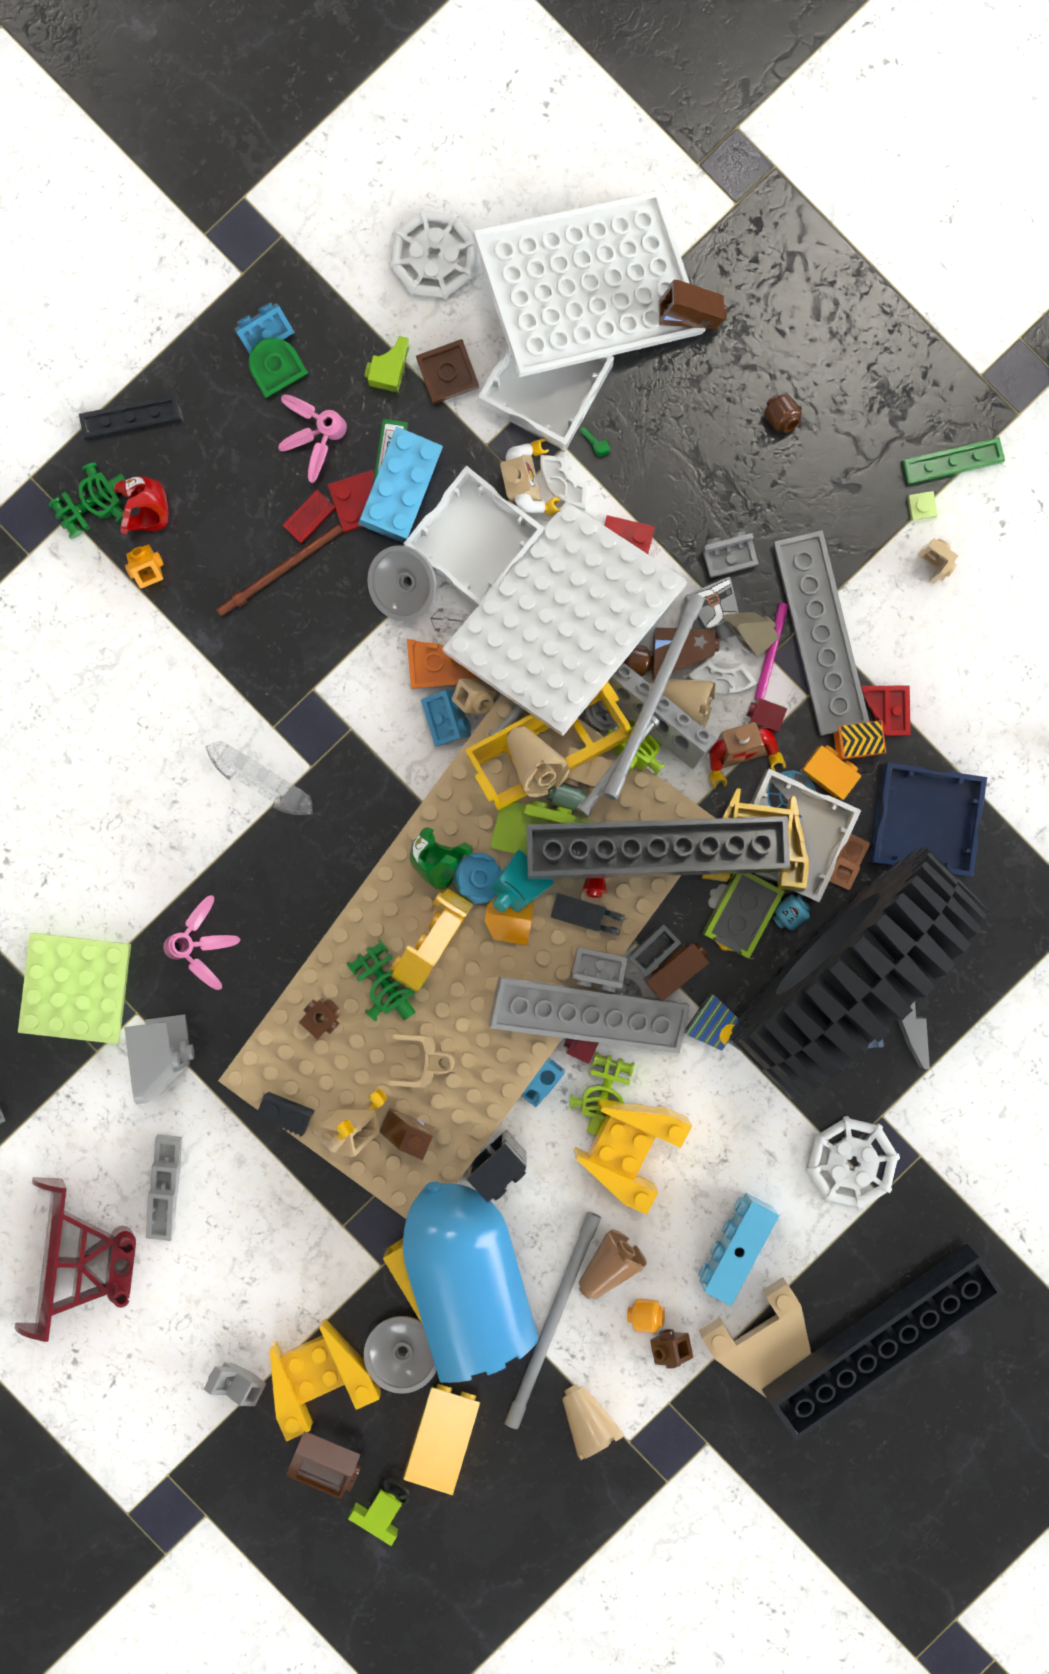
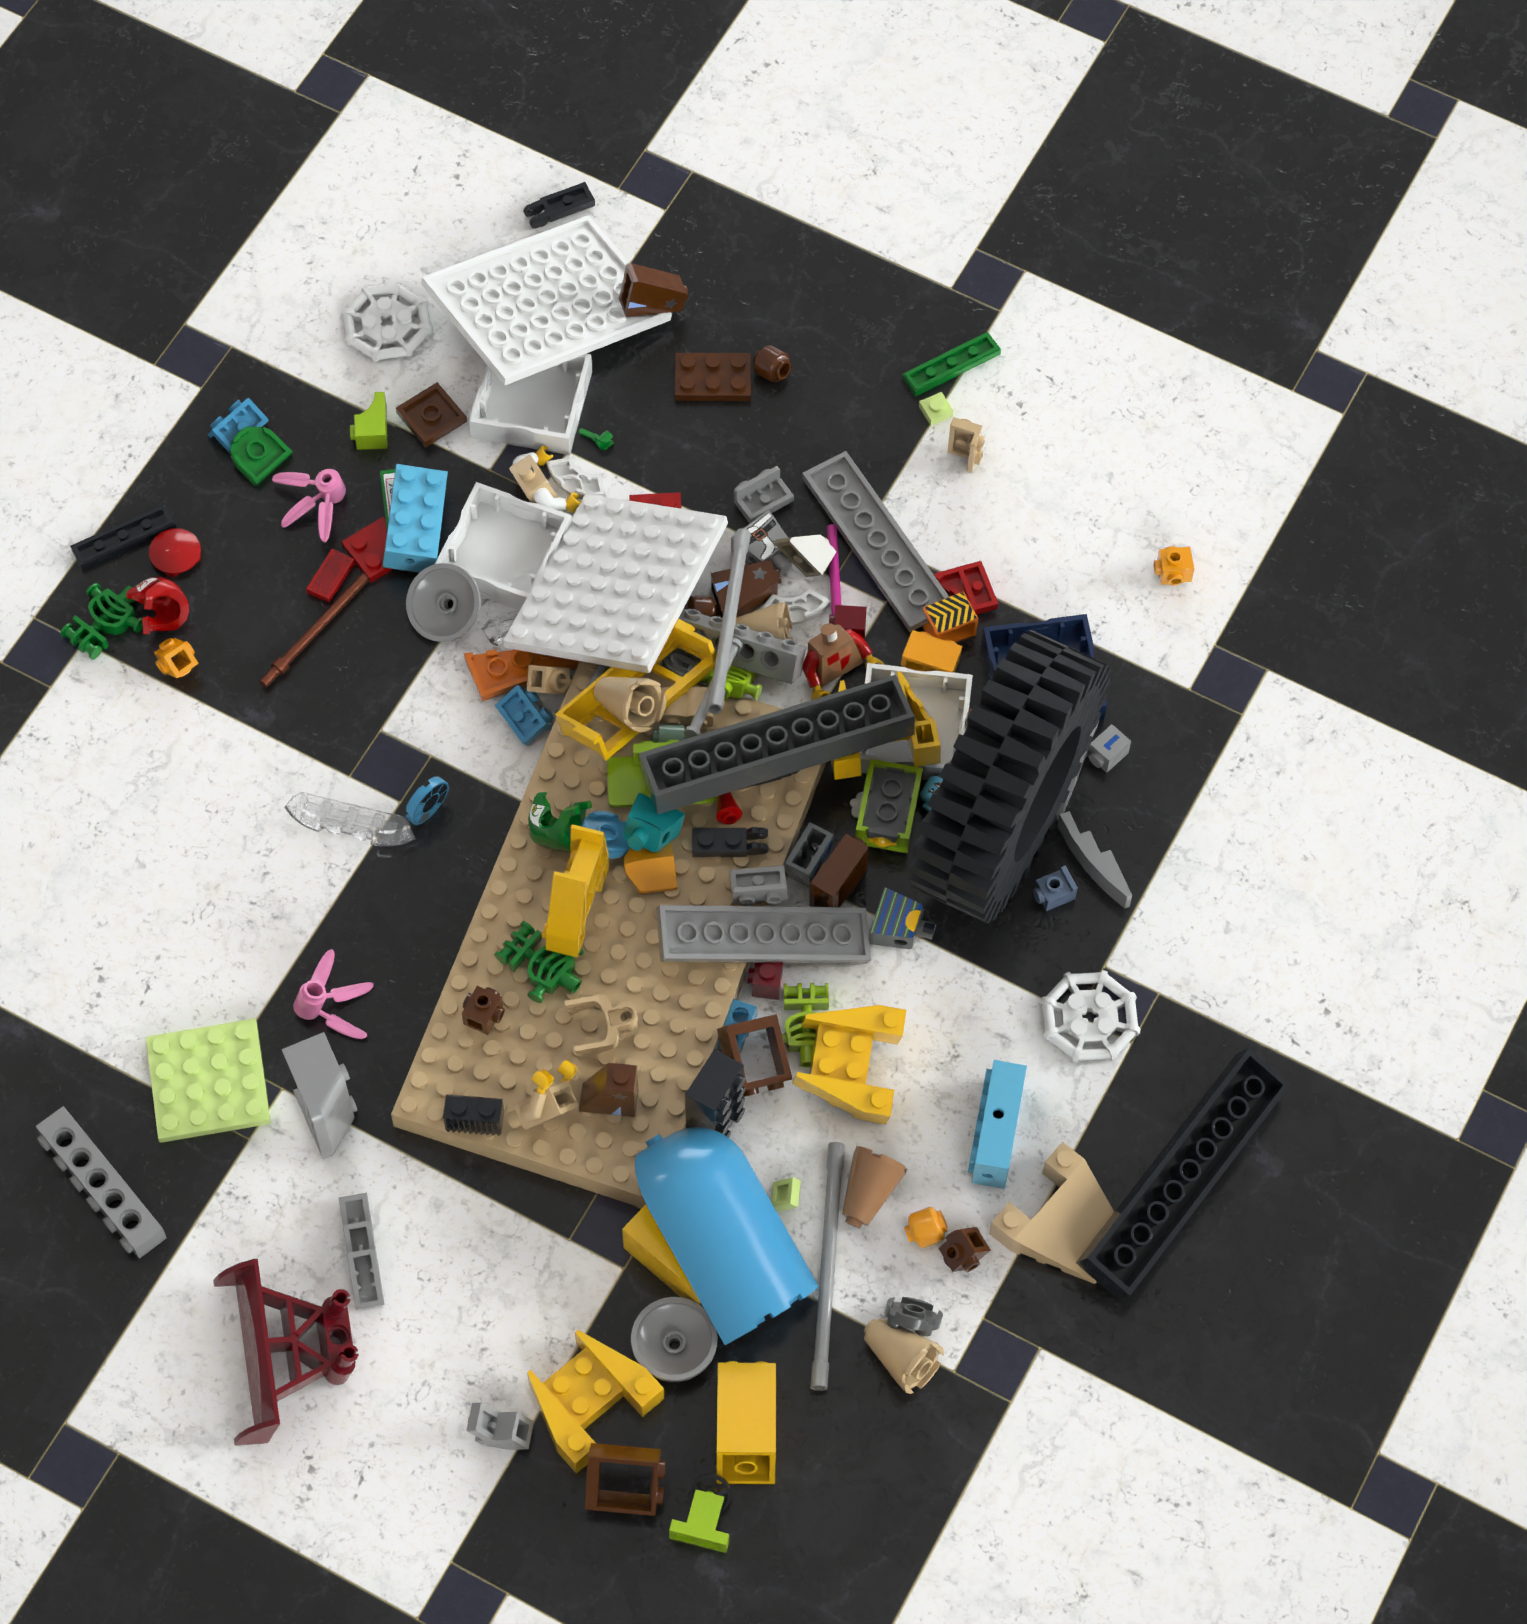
camera: 15 degrees left, 25 degrees down
none -> red dish [149,528,201,577]
none -> dark azure tile [405,776,449,825]
none -> black hinge [523,182,595,229]
none -> reddish brown plate [675,353,751,401]
none -> reddish brown window [717,1014,793,1097]
none -> yellowish green plate [771,1177,801,1212]
none -> dark grey plate [884,1297,943,1336]

